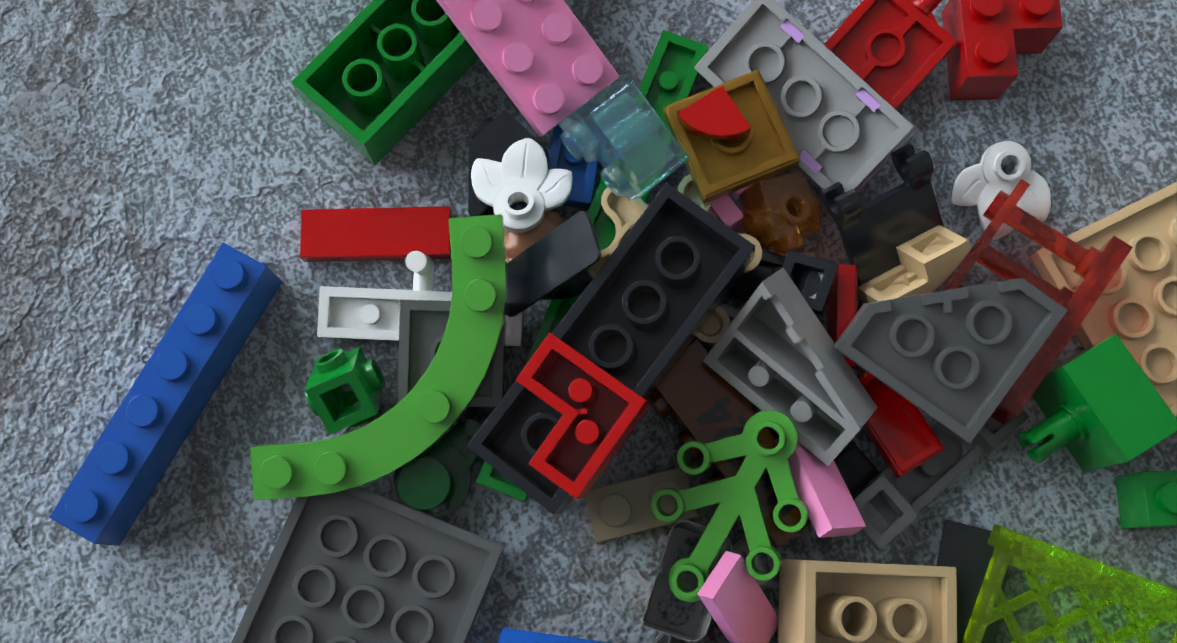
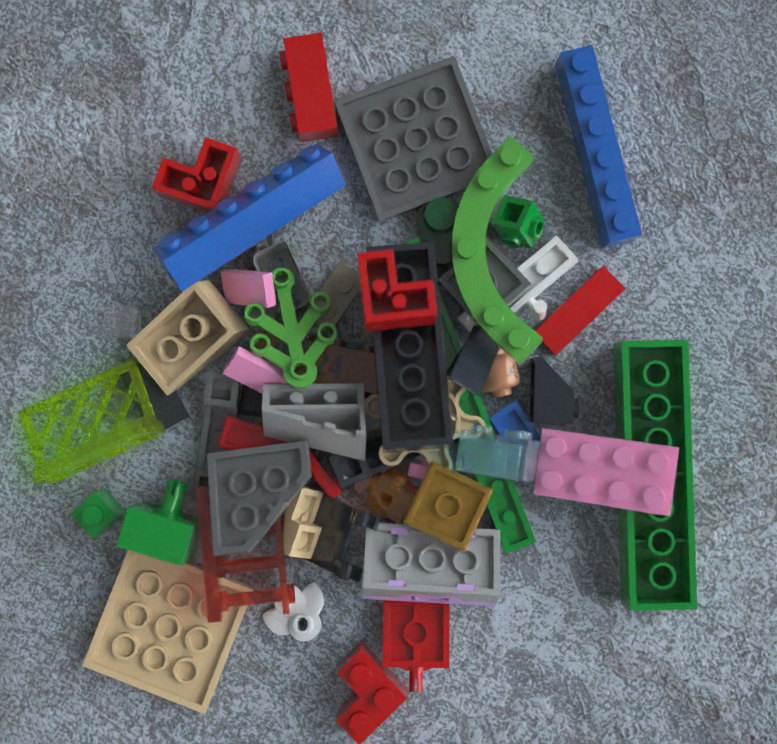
camera: 135 degrees right, 10 degrees up
white plate [471,138,573,234] -> none
red tile [677,86,751,141] -> none

